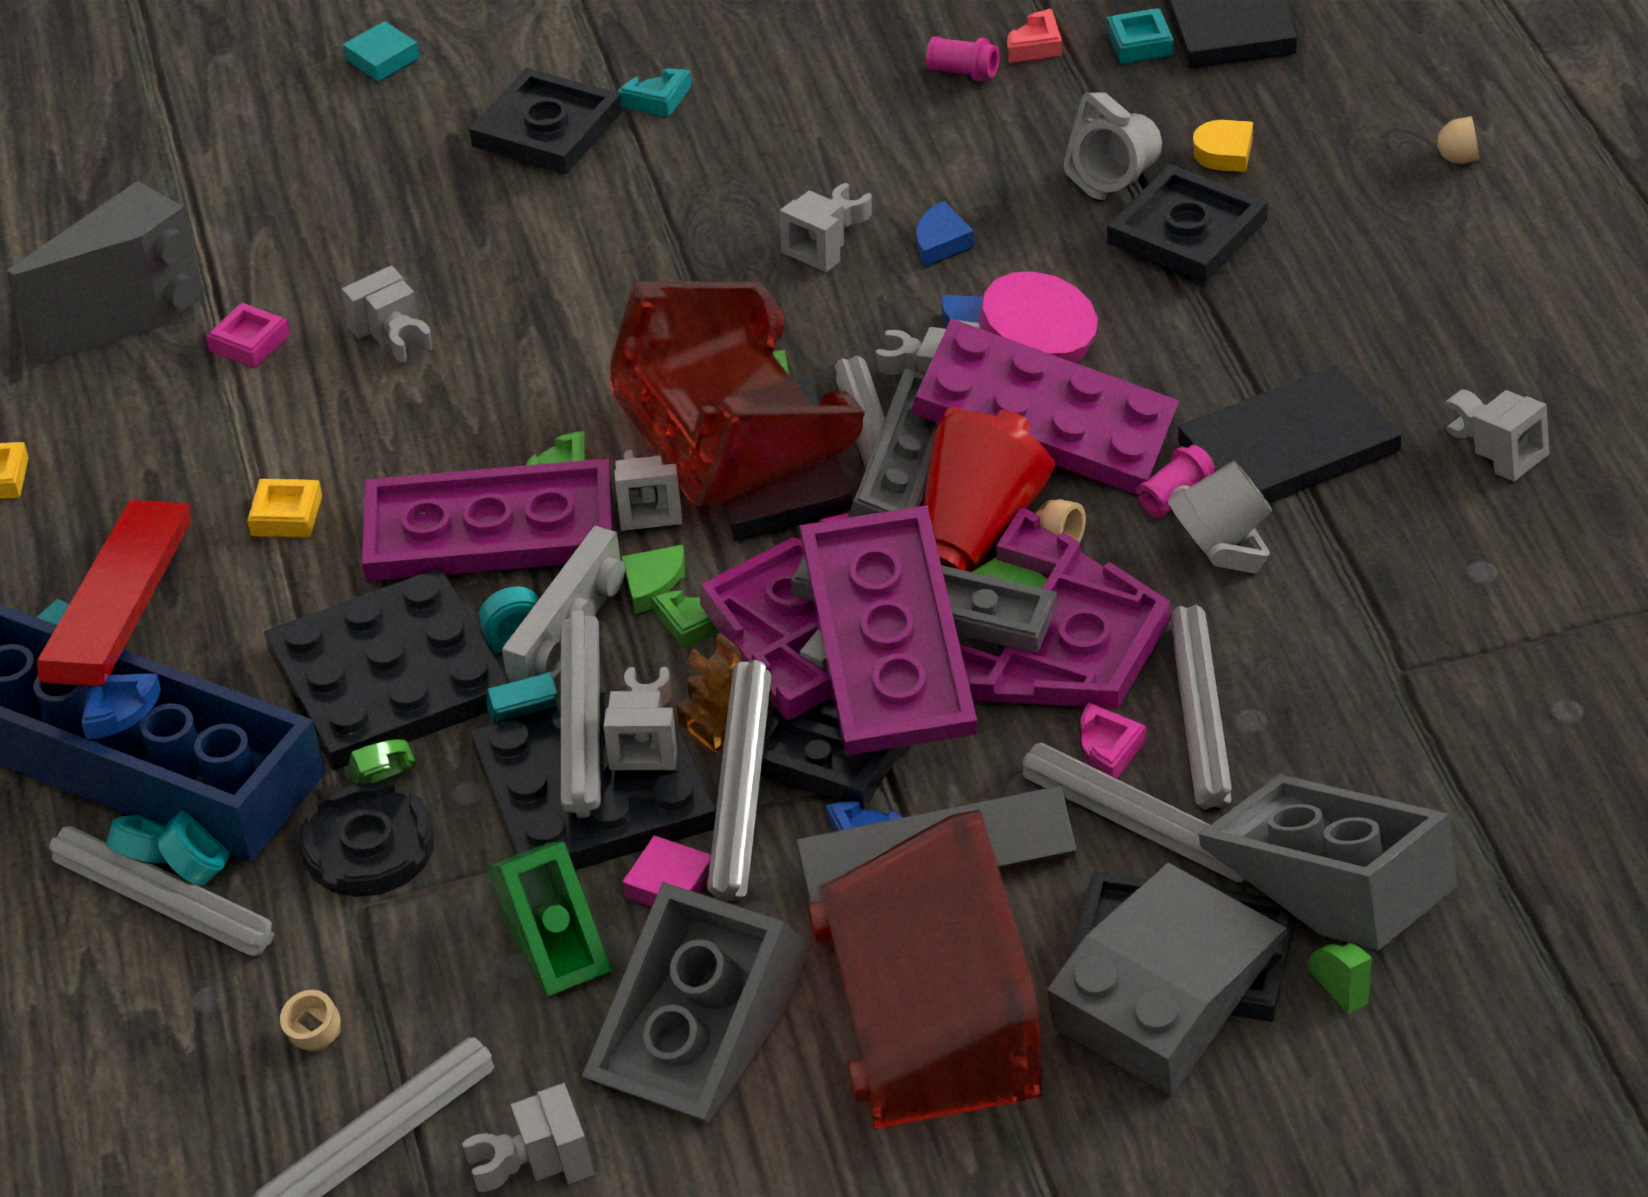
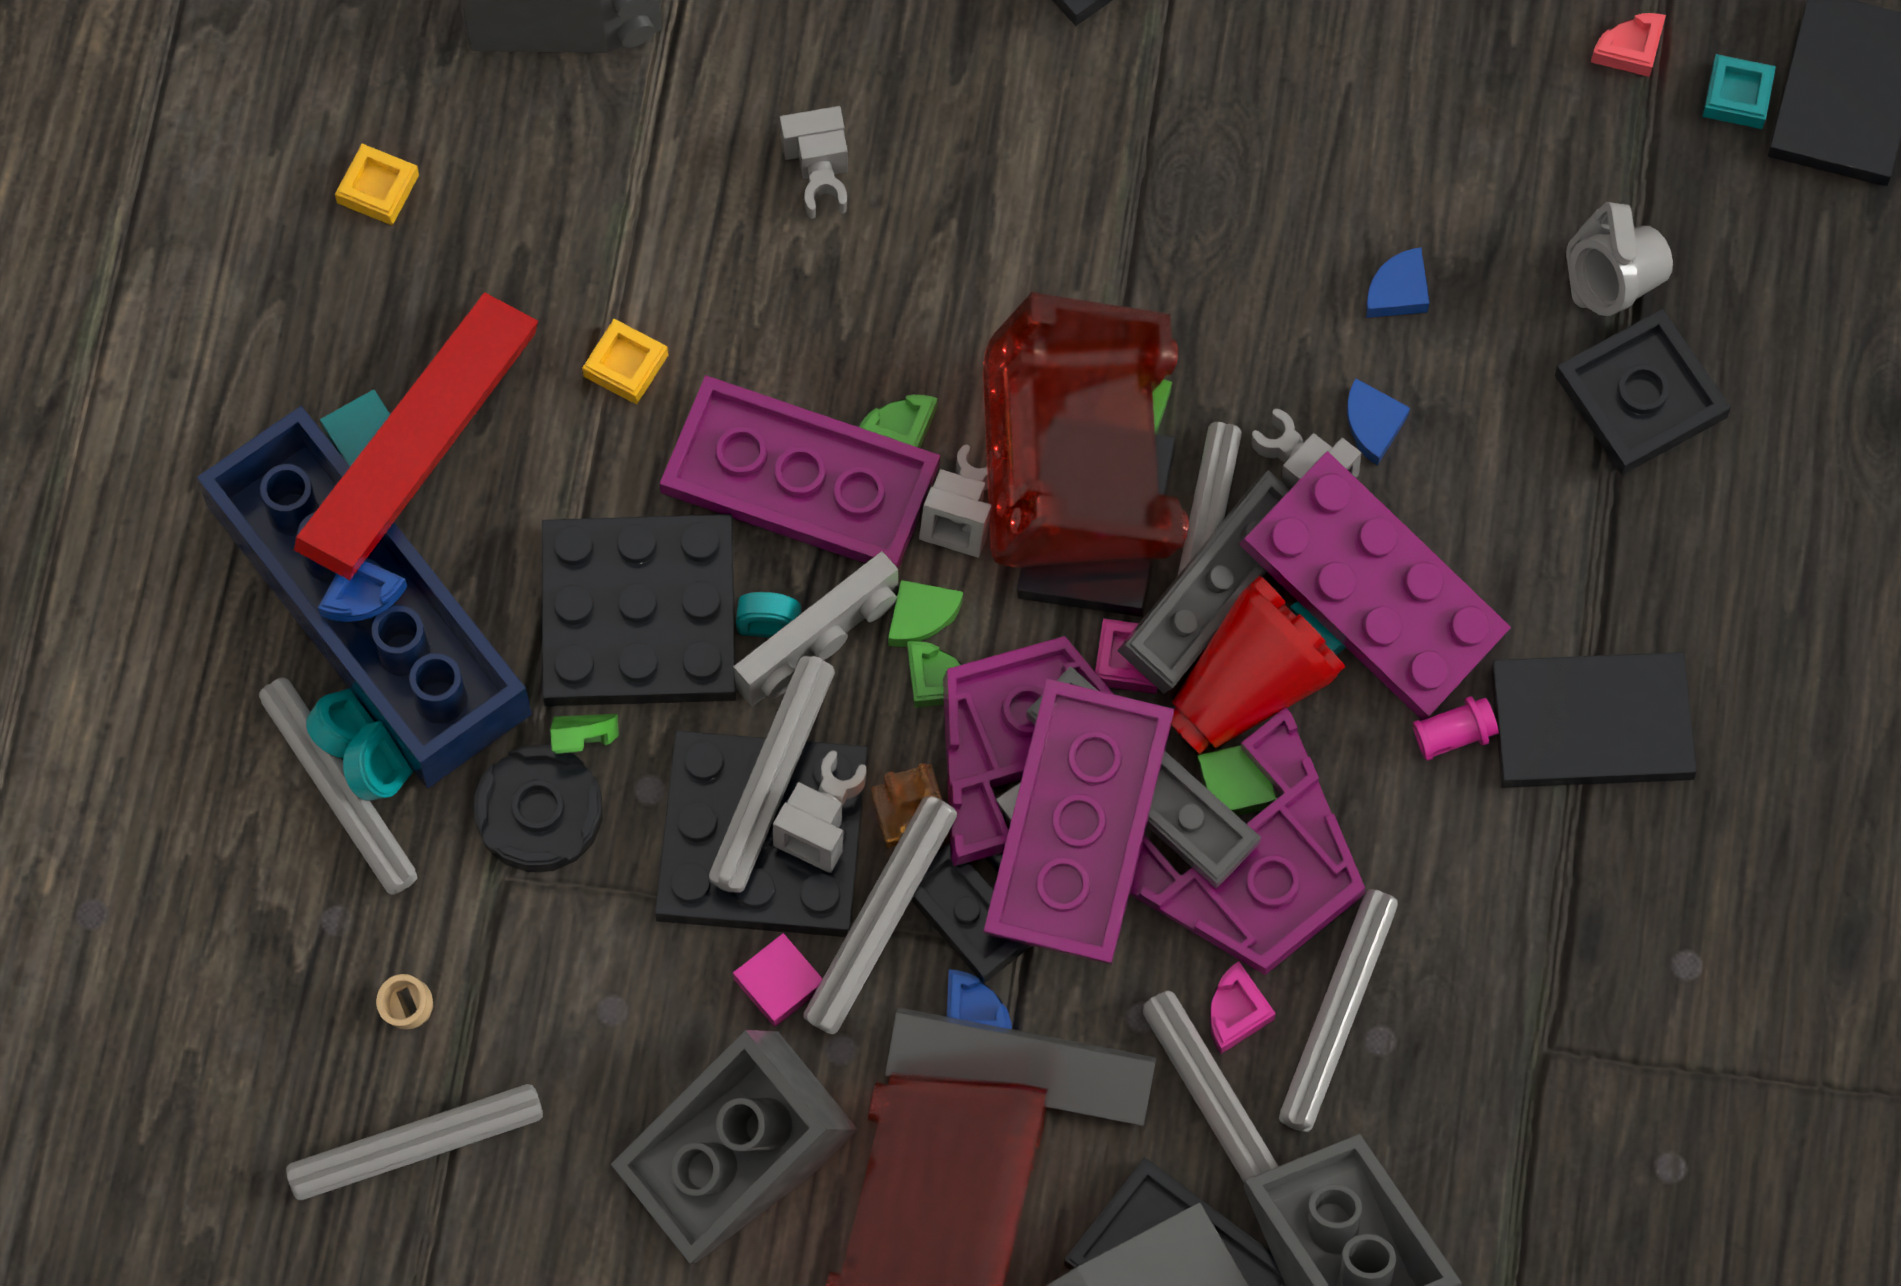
camera: 20 degrees right, 25 degrees up
dark pink tile [206,302,291,369] -> none
light grey piece [462,1083,595,1192] -> none
green slope [486,842,612,996] -> none
teal tile [487,672,557,724] -> none
light grey piece [779,183,872,272] -> none
dark pink pin [926,36,1000,82] -> none
dark pink tile [978,271,1098,363] -> none
tan hinge [1035,499,1086,543] -> none
light grey piece [1167,461,1272,573] -> none
yellow tile [1193,120,1253,173] -> none
light grey piece [1444,389,1550,482] -> none

